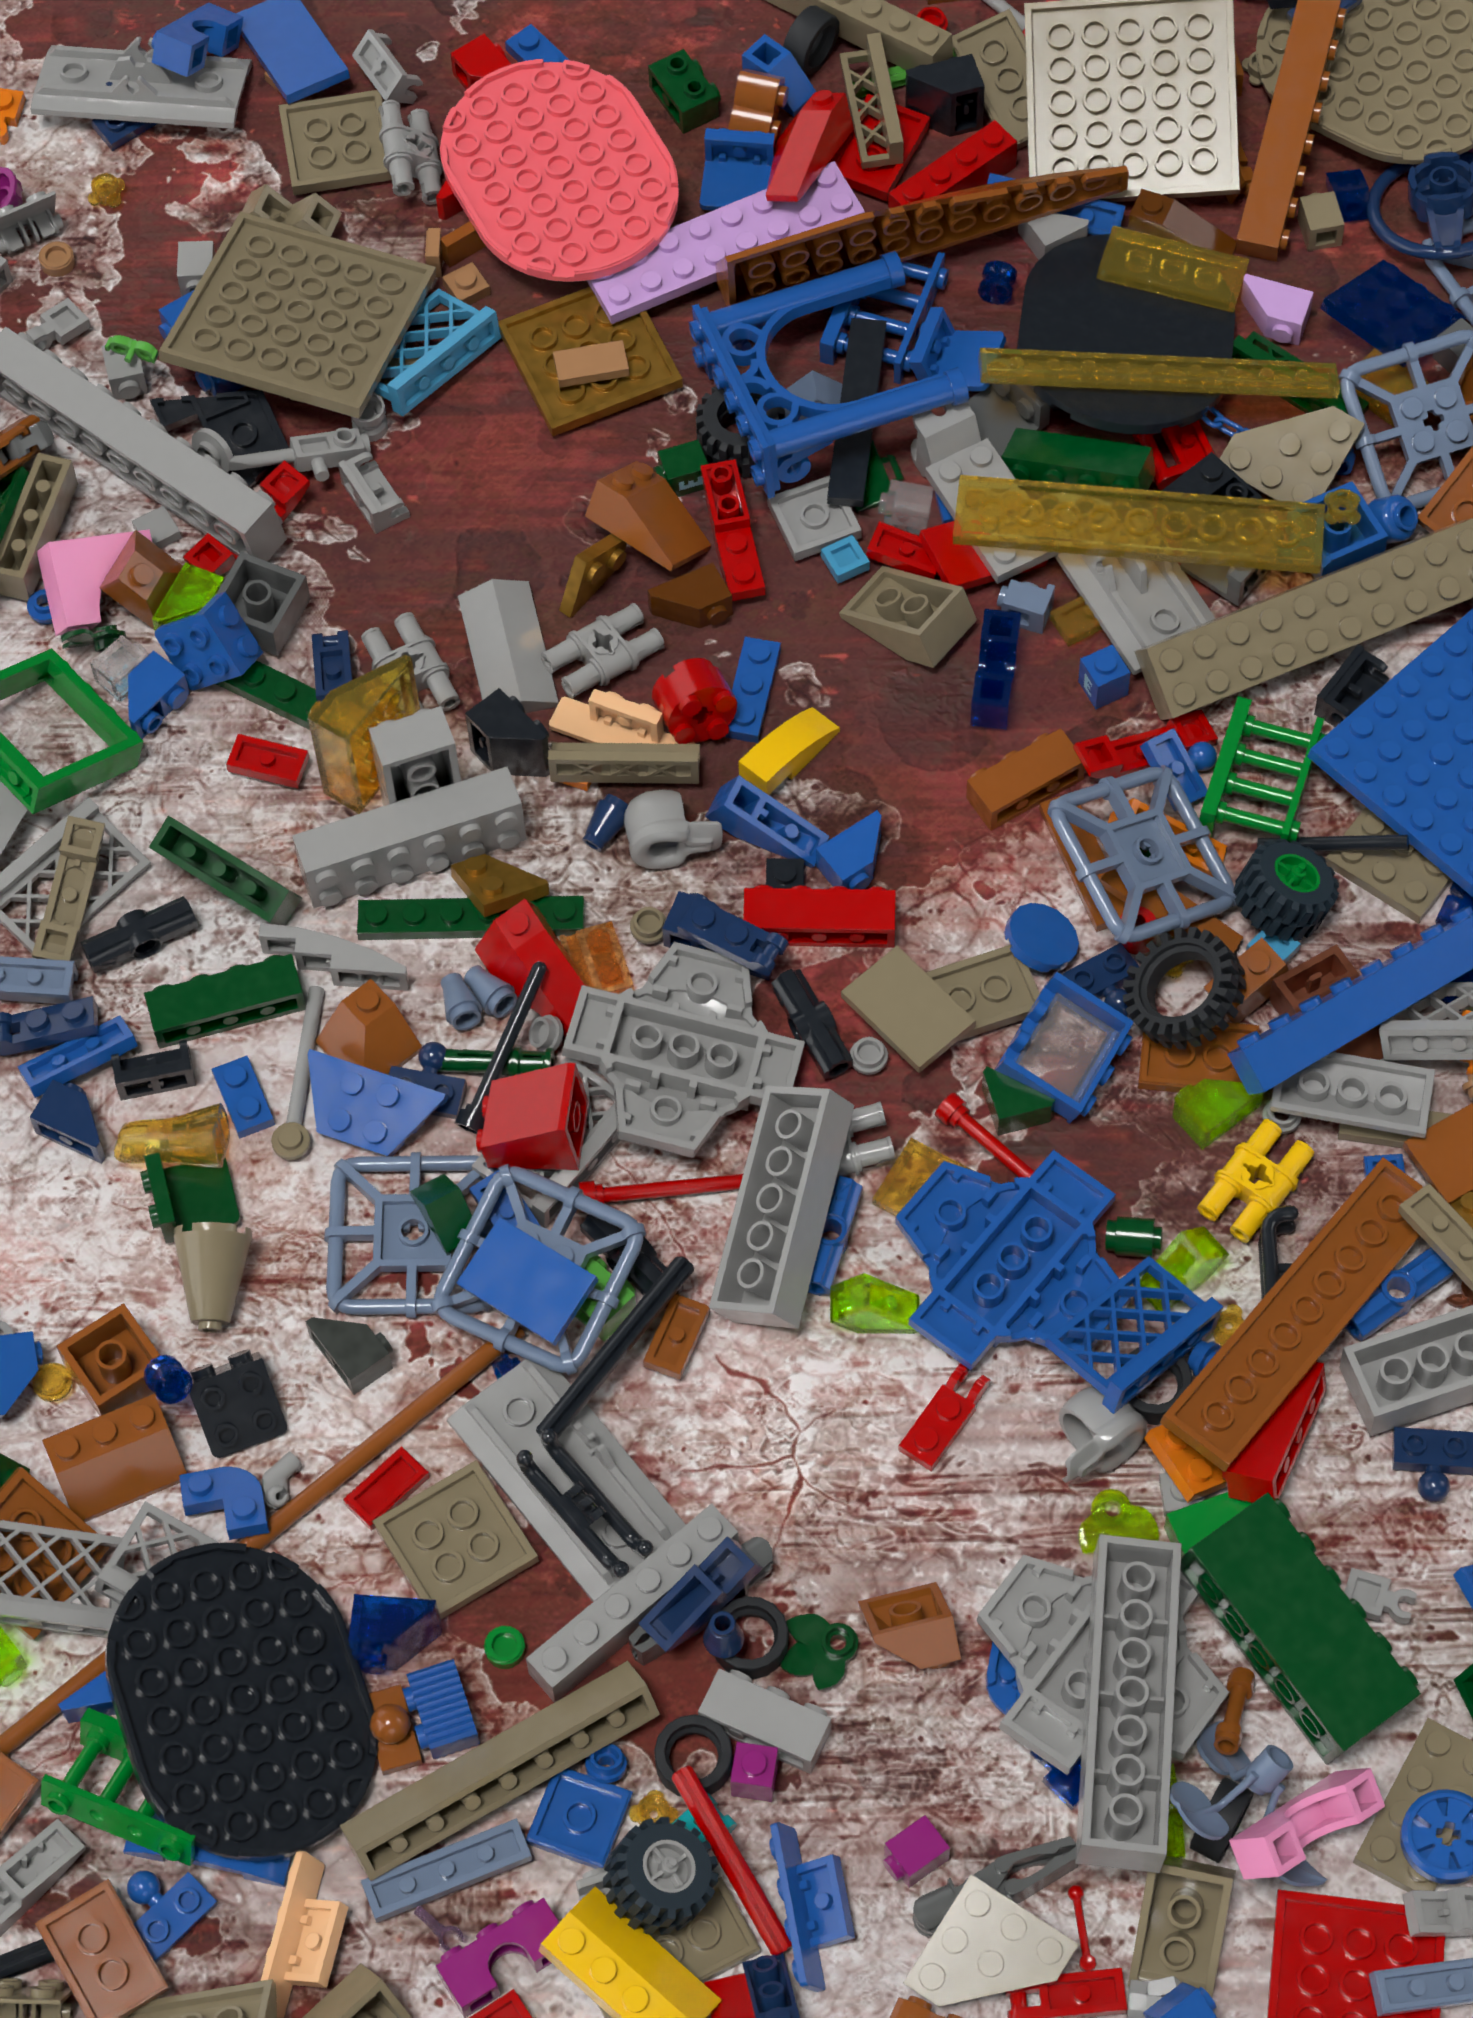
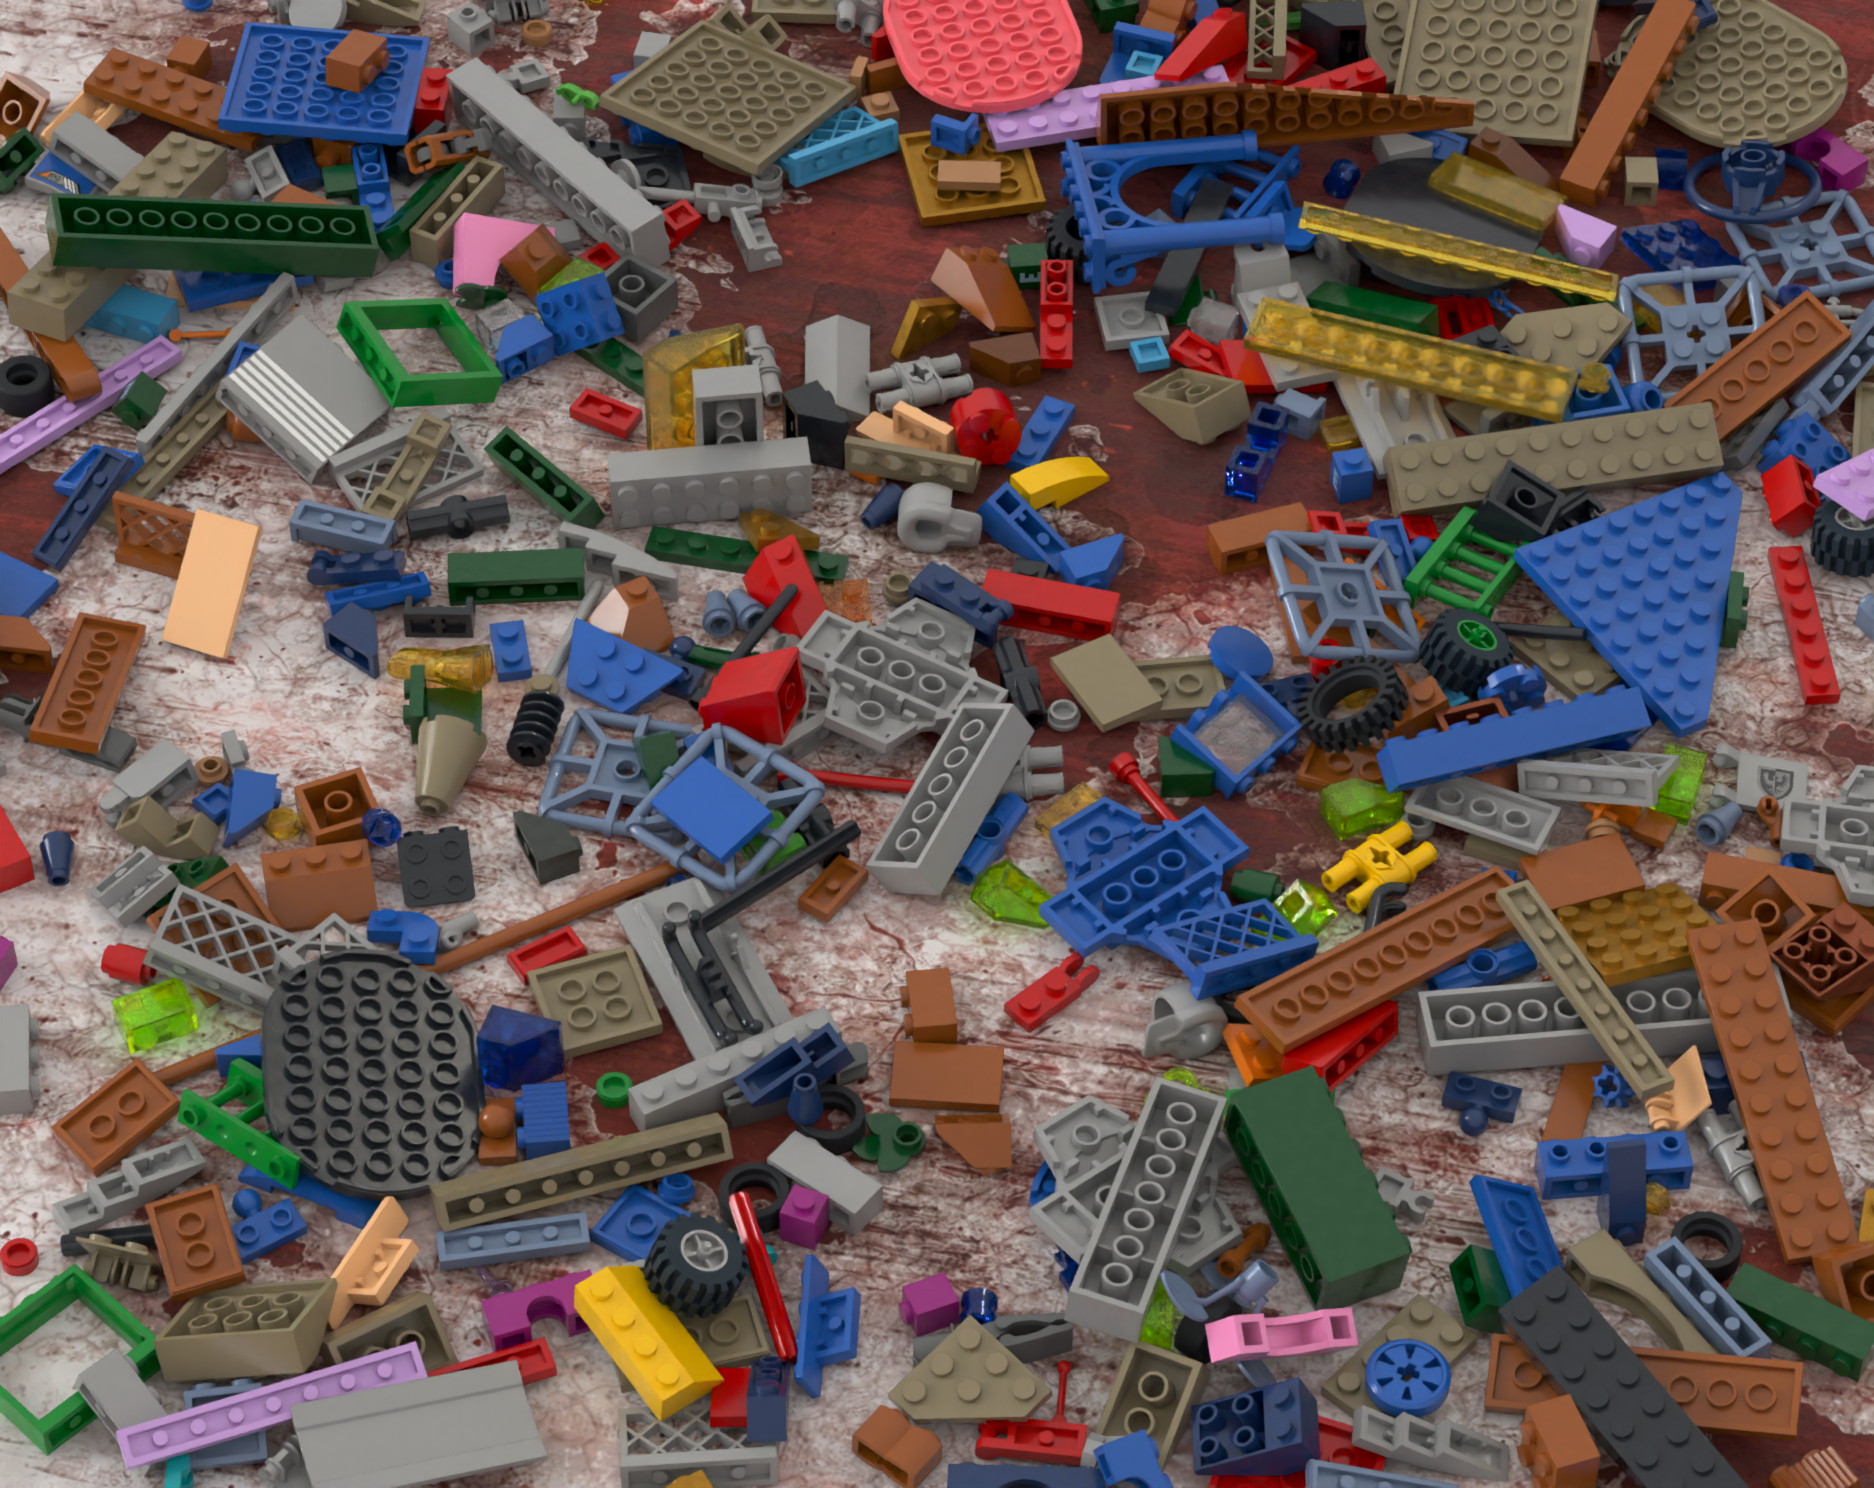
camera: 10 degrees right, 15 degrees down
none -> black piece [506,690,565,767]
none -> dark orange tile [889,1040,1004,1113]
none -> dark orange brick [899,967,957,1044]
none -> blue bracket [931,113,981,156]
none -> clear blue wheel [959,1288,998,1325]
none -> dark azure plate [1125,50,1163,80]
none -> dark blue slope [1192,1377,1320,1476]
none -> black slope [1470,459,1565,542]
none -> blue plate [1477,664,1547,716]

